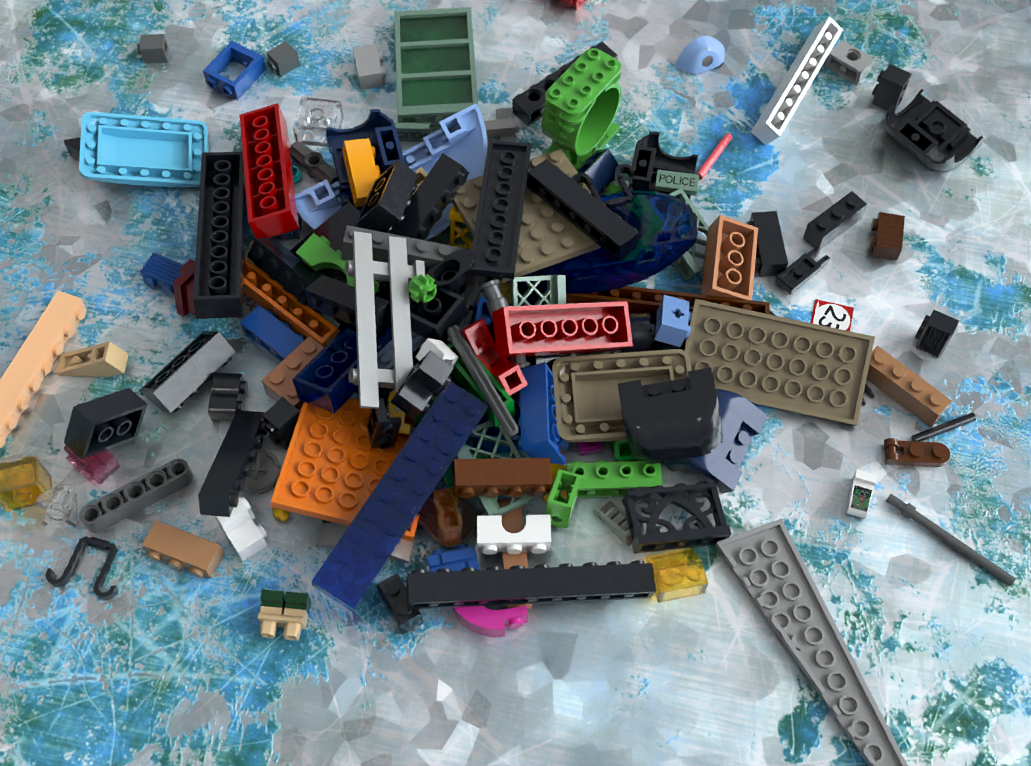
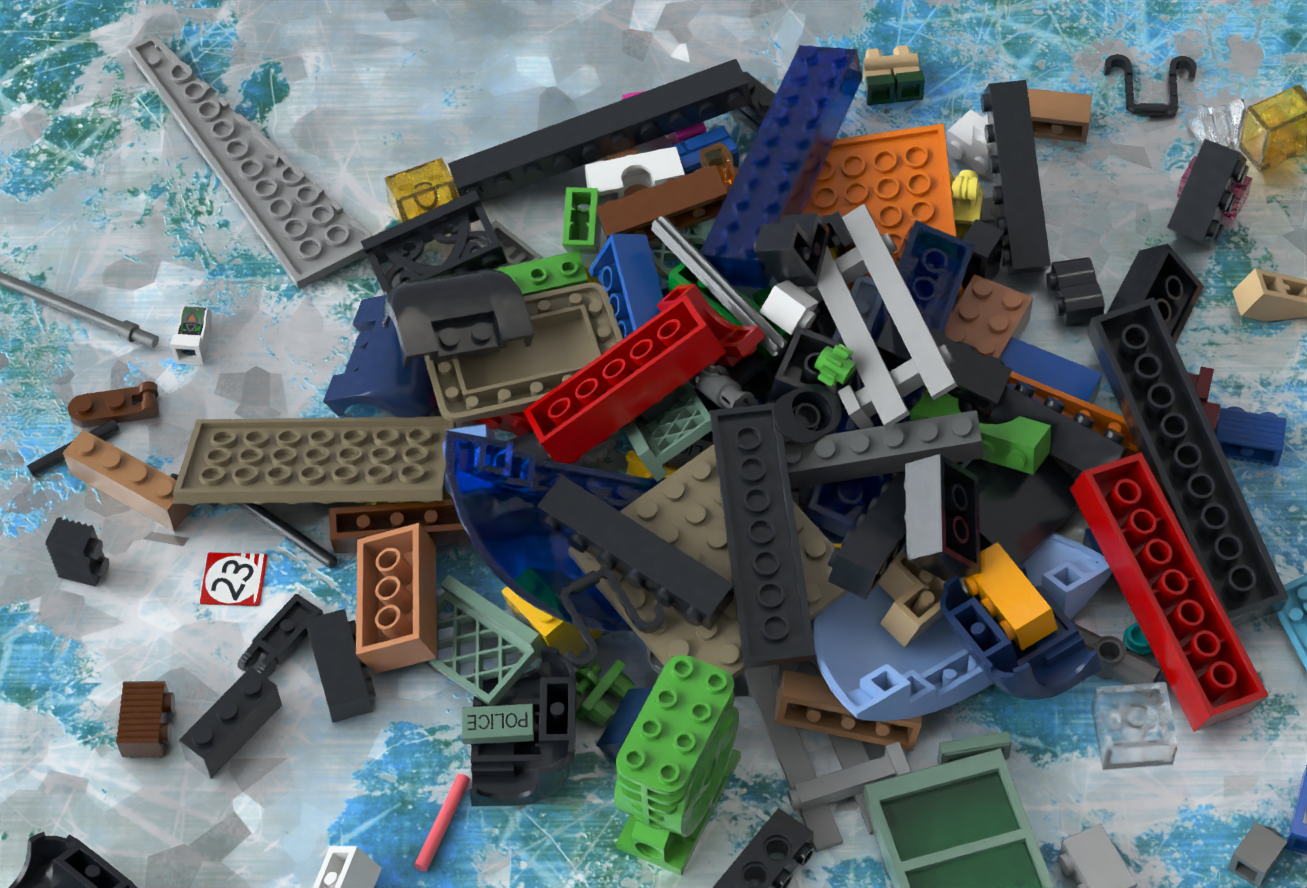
camera: 170 degrees right, 5 degrees down
dark grey beam [79,458,193,533] -> none
none -> light yellow brick [951,170,983,239]

